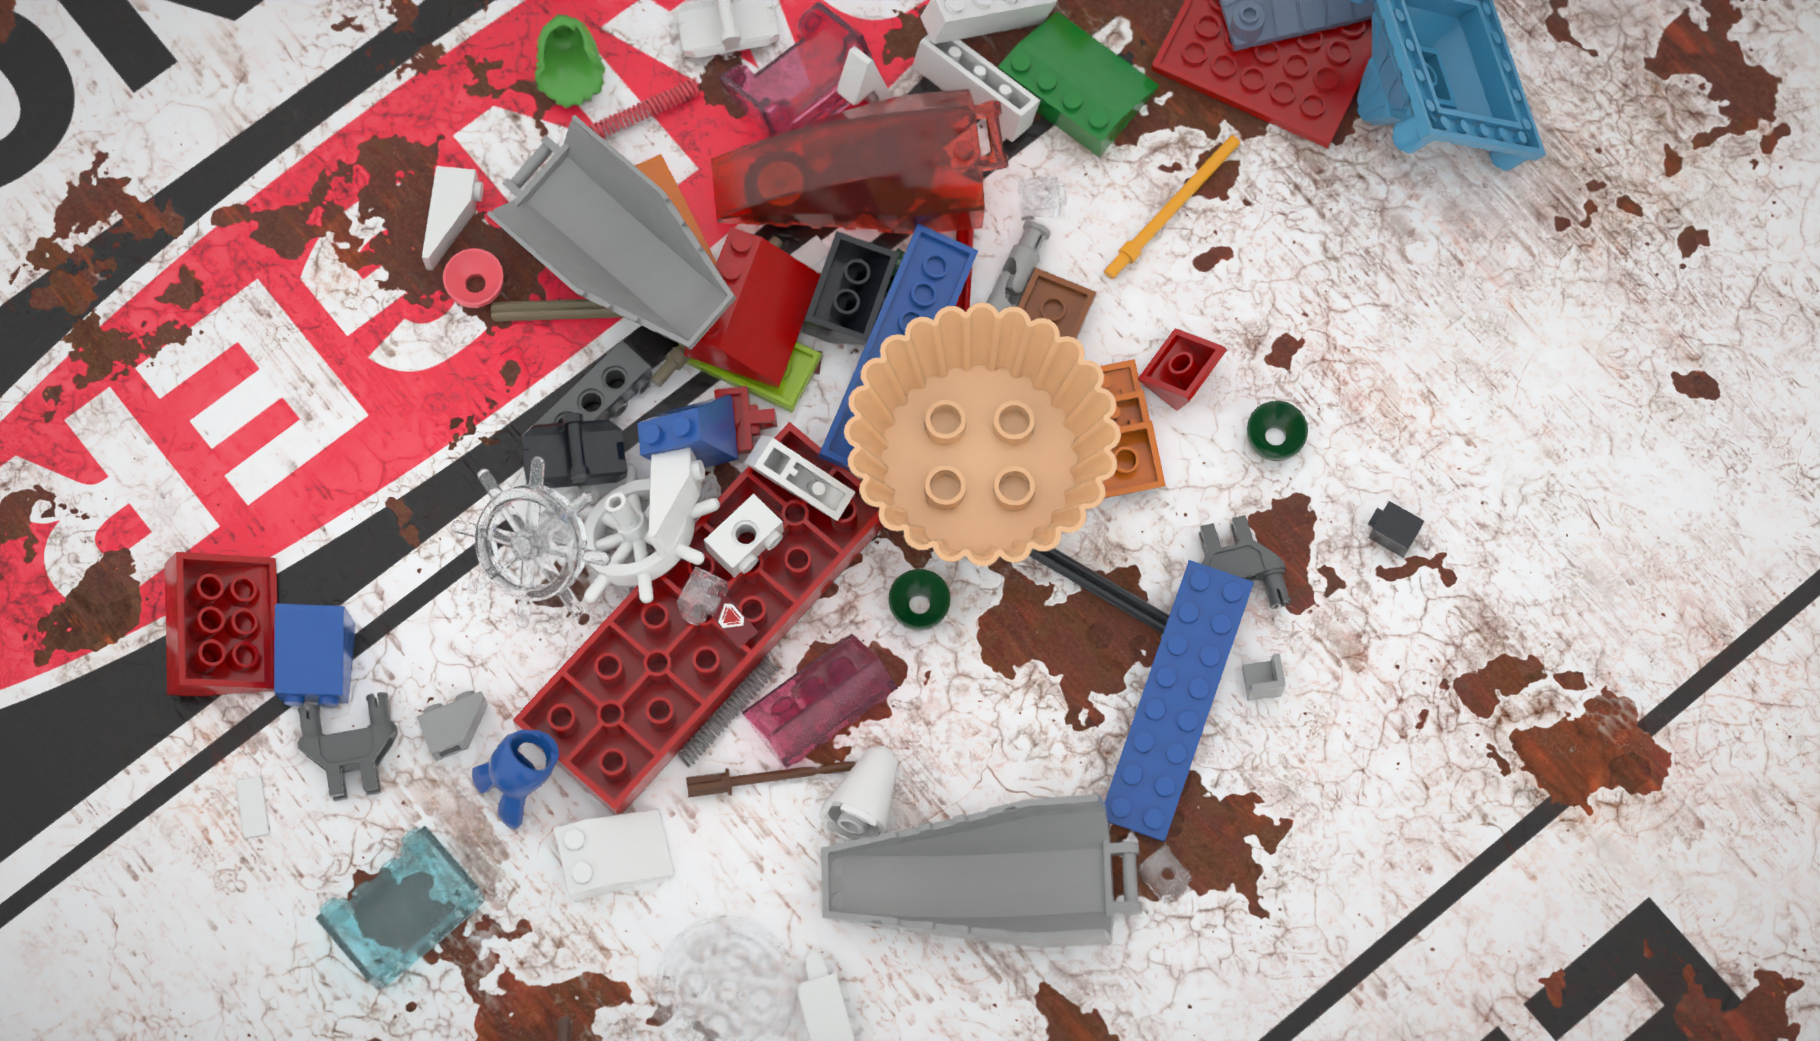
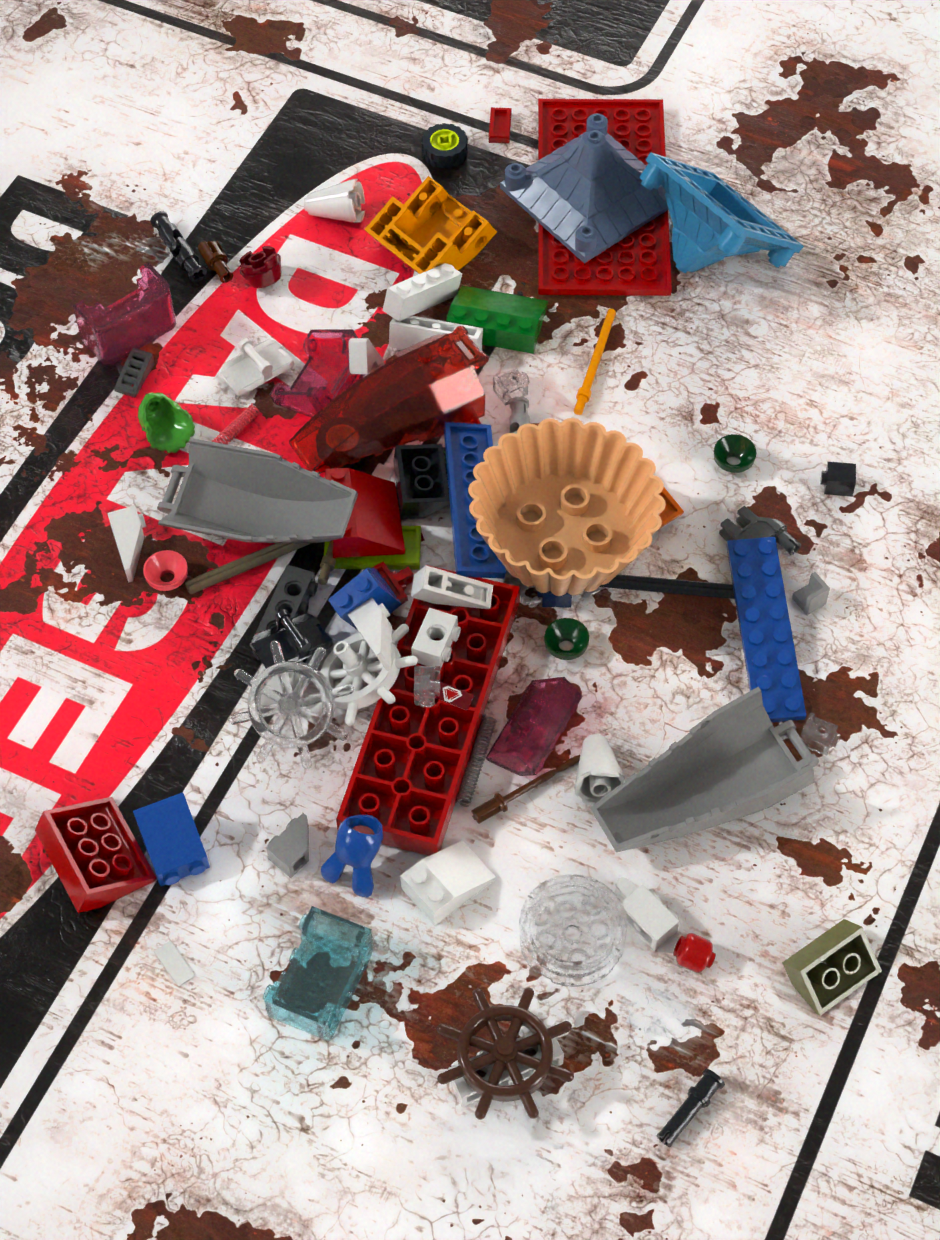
camera: 25 degrees left, 15 degrees down
dark grey connector [297,692,398,802] -> none
red slope [1137,328,1227,411] -> none

